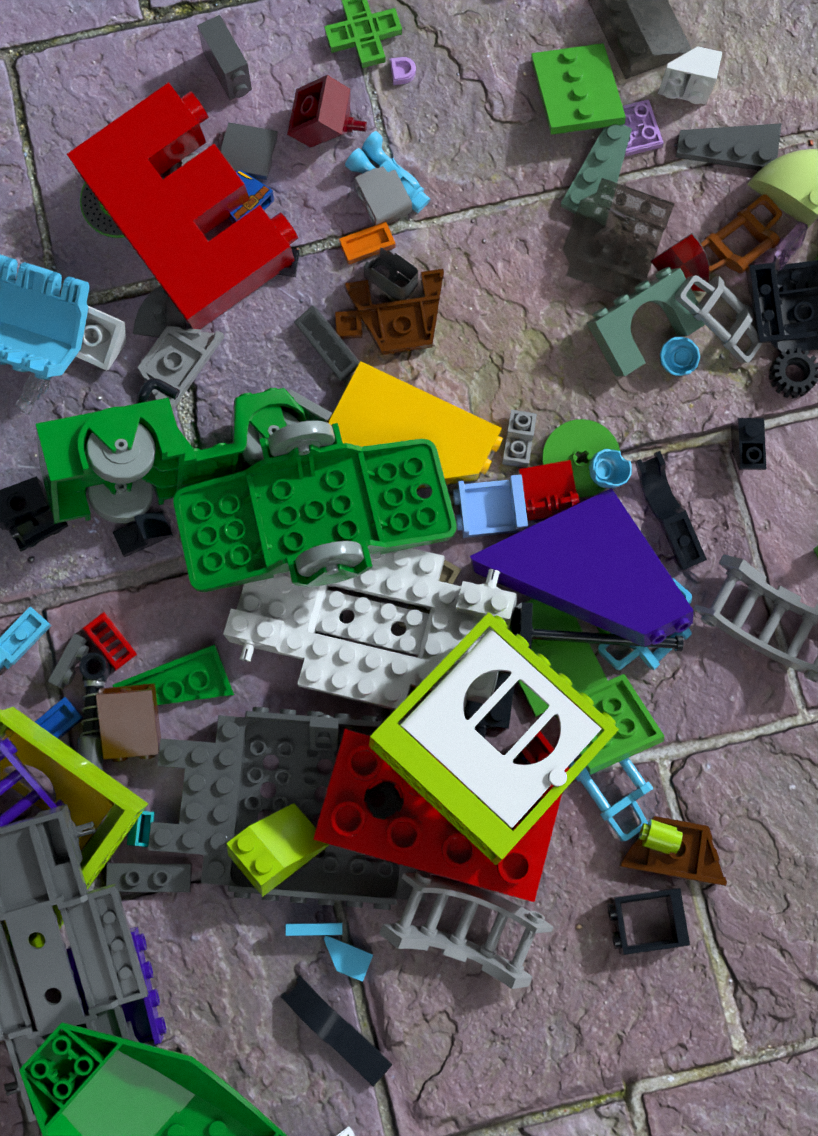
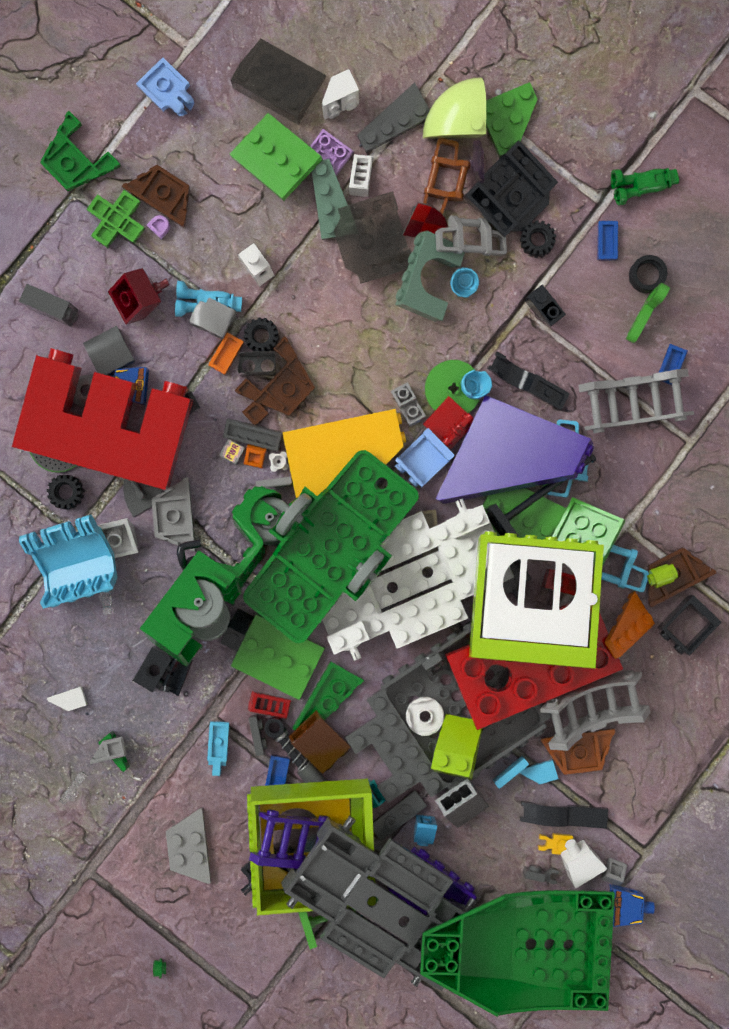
camera: 35 degrees left, 10 degrees up
none -> black tyre [47,474,85,509]
none -> reddish brown wing [122,165,190,228]
none -> tile [219,439,246,465]
none -> bright green plate [231,614,325,700]
none -> white torso [238,243,275,287]
none -> black tyre [244,317,279,352]
none -> orange slope [244,444,267,468]
none -> white plate [269,452,289,472]
none -> white slope [349,154,373,197]
none -> white tile [406,697,444,736]
none -> dark azure slope [413,814,437,846]
none -> dark grey brick [435,778,489,828]
none -> dark grey plate [523,865,559,884]
none -> yellow plate [538,833,573,855]
none -> dark orange wing [540,728,615,775]
none -> white torso [561,839,607,888]
none -> orange wing [605,591,655,659]

